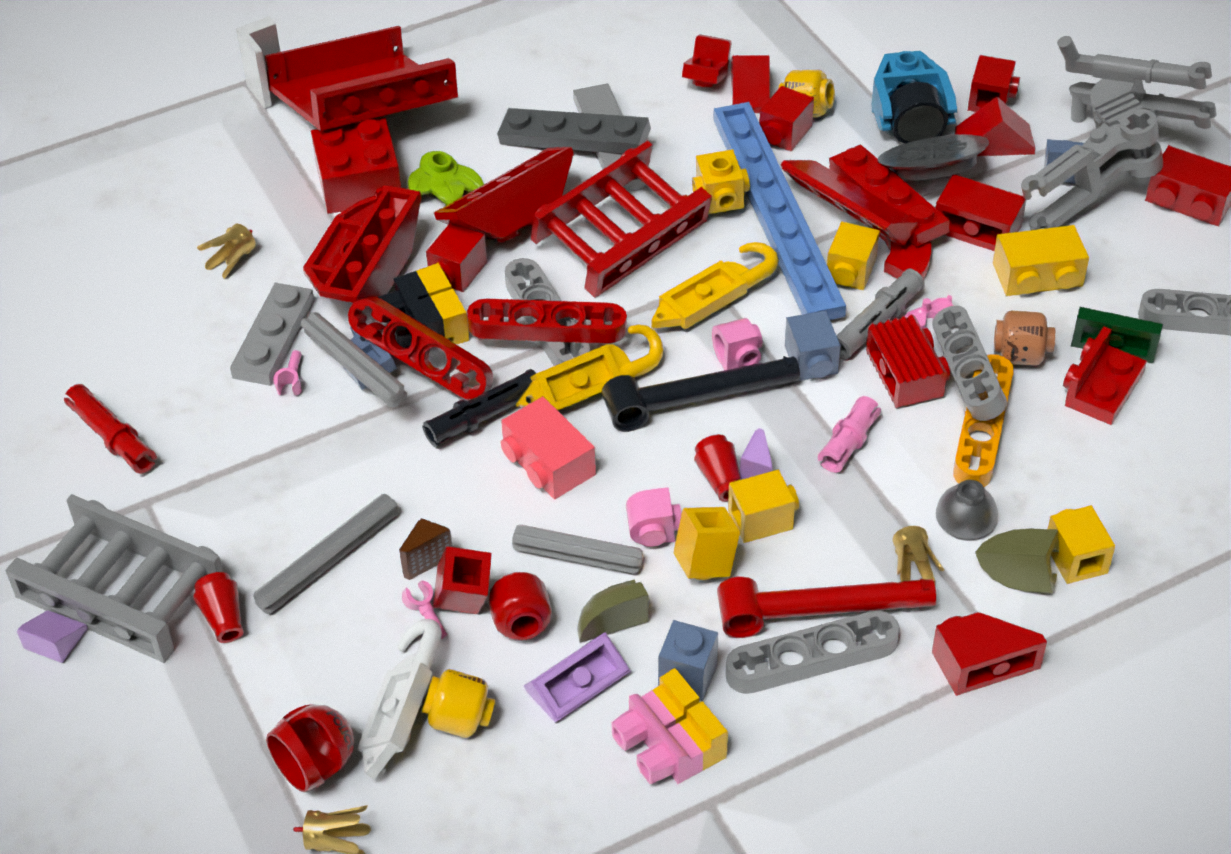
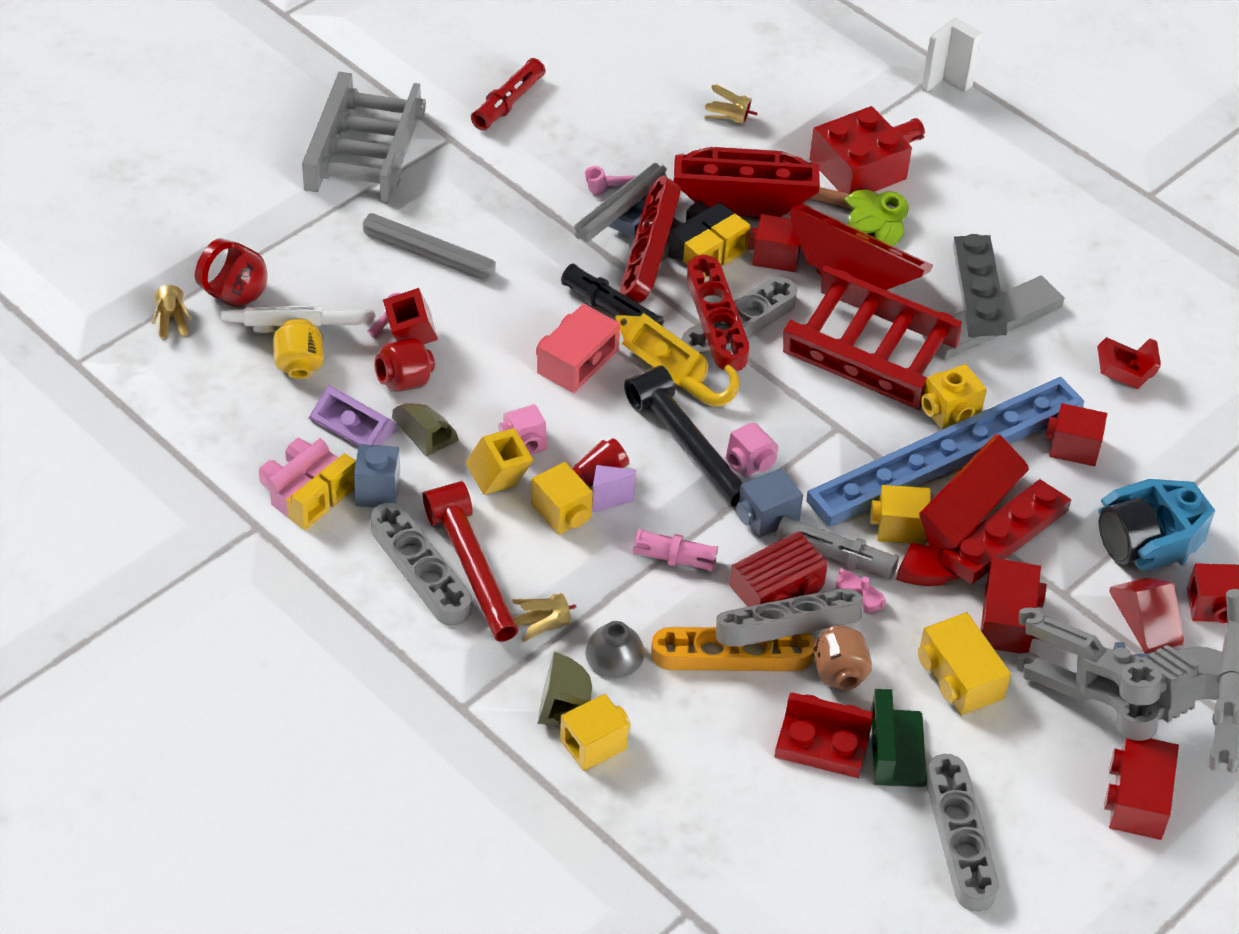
camera: 70 degrees right, 0 degrees up
lavender slope [17,610,88,663] -> none
red cone [193,572,244,643] -> none
light grey plate [230,282,314,386] -> none
red panel [265,26,458,131] -> none
reddish brown slope [399,518,452,580] -> none
light grey axle [512,524,643,574] -> none
yellow plate [651,242,779,330] -> none
red slope [731,55,770,113] -> none
yellow head [778,70,835,118] -> none
dark grey piece [878,135,989,180] -> none
red slope [932,612,1047,696] -> none

